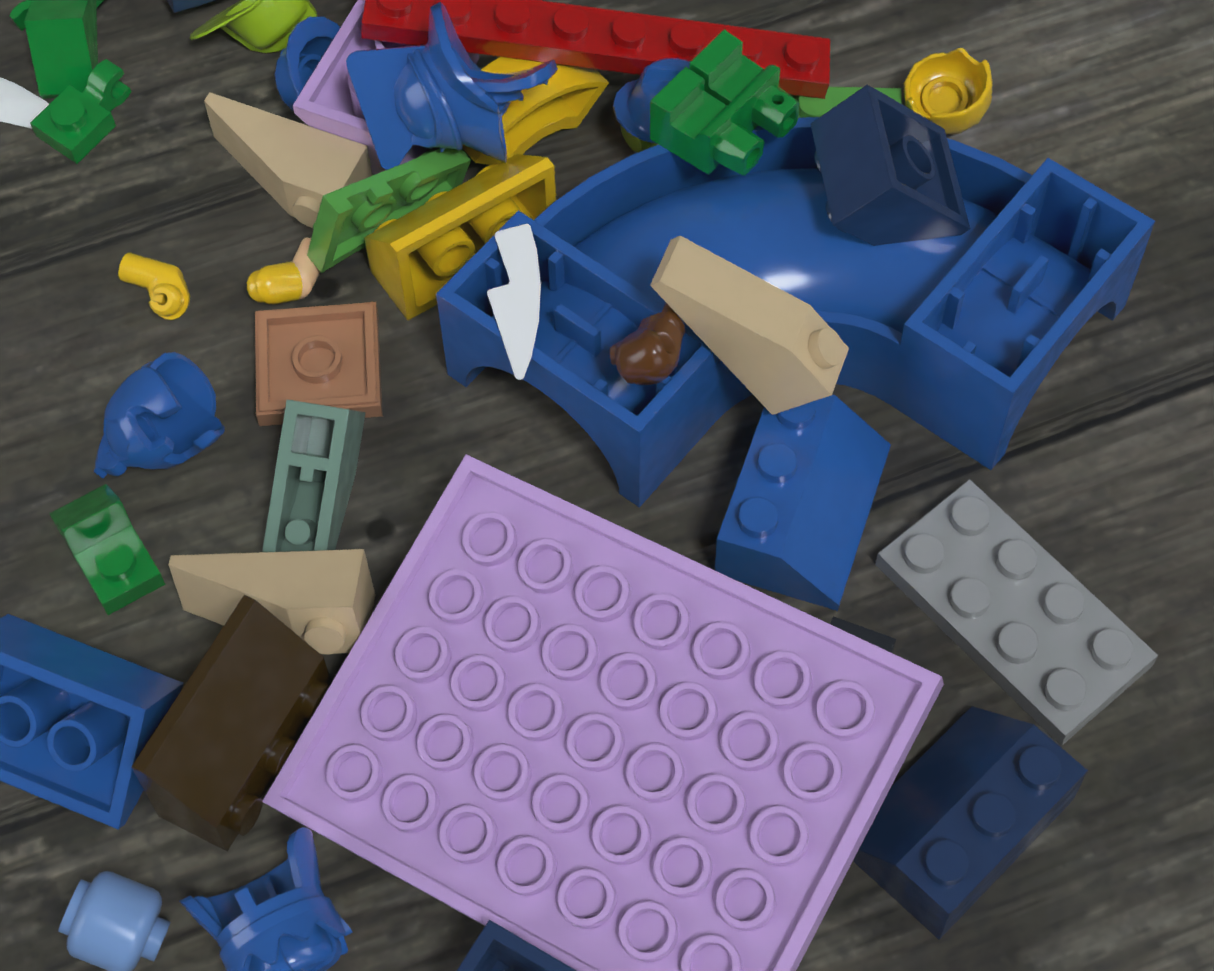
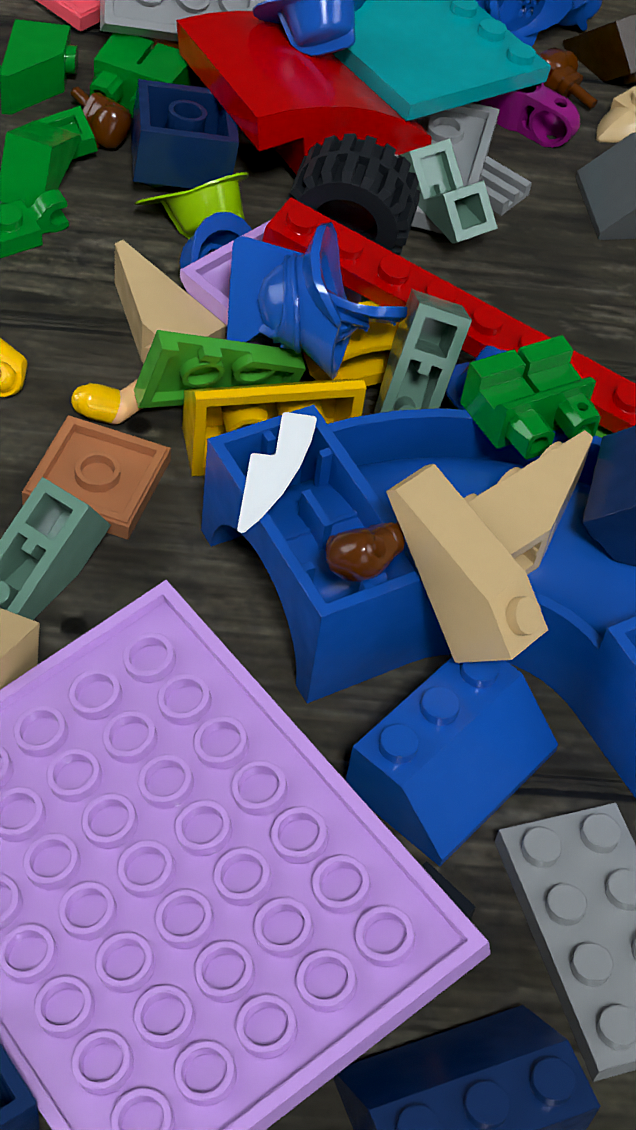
camera: 15 degrees right, 10 degrees down
none -> sand green slope [374,289,472,414]
none -> tan slope [464,430,593,575]

